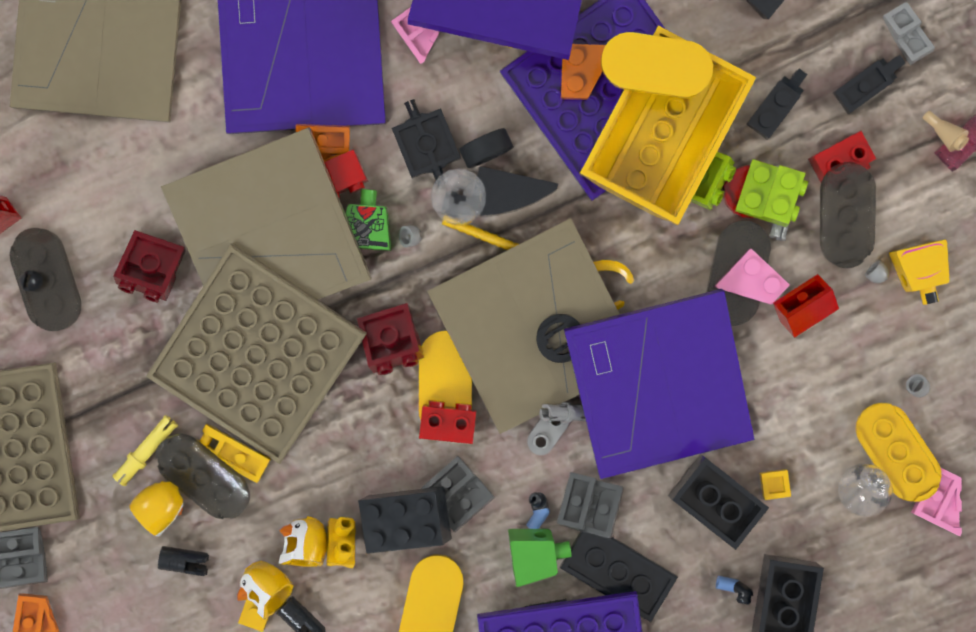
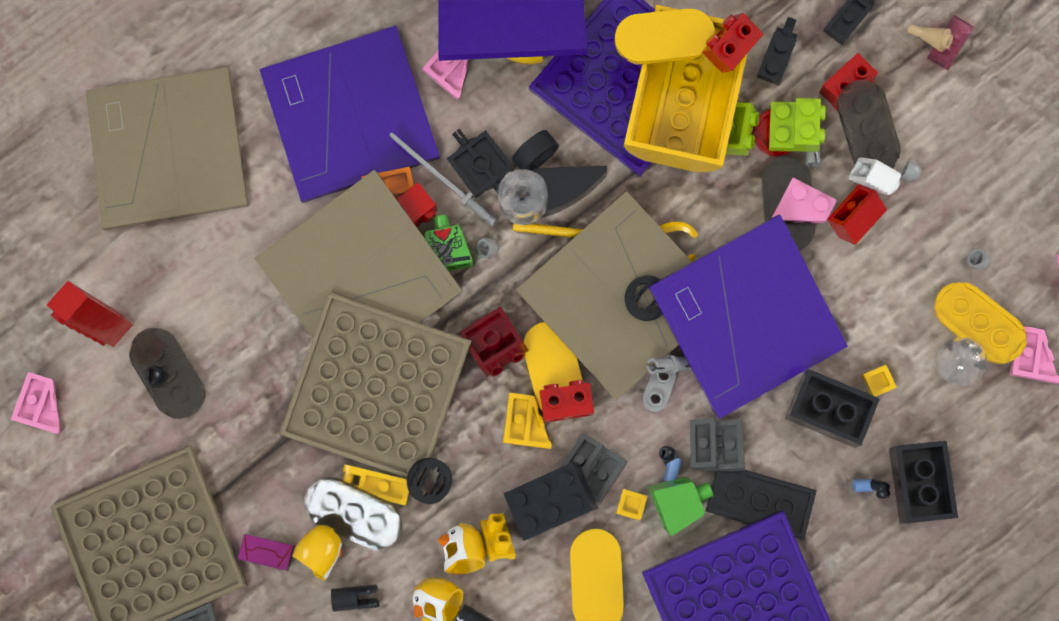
camera: 10 degrees left, 10 degrees down
light yellow pin [112,415,178,486] -> none
dark red plate [113,230,186,303] -> none
orange wing [561,44,606,100] -> none
yellow torso [889,240,950,305] -> none
none -> magenta tile [238,534,294,571]
none -> light grey sword [389,132,498,226]
none -> black piece [407,458,452,504]
none -> yellow wing [502,393,552,449]
none -> yellow plate [616,489,648,521]
none -> red brick [702,13,764,73]
none -> white brick [848,157,901,195]

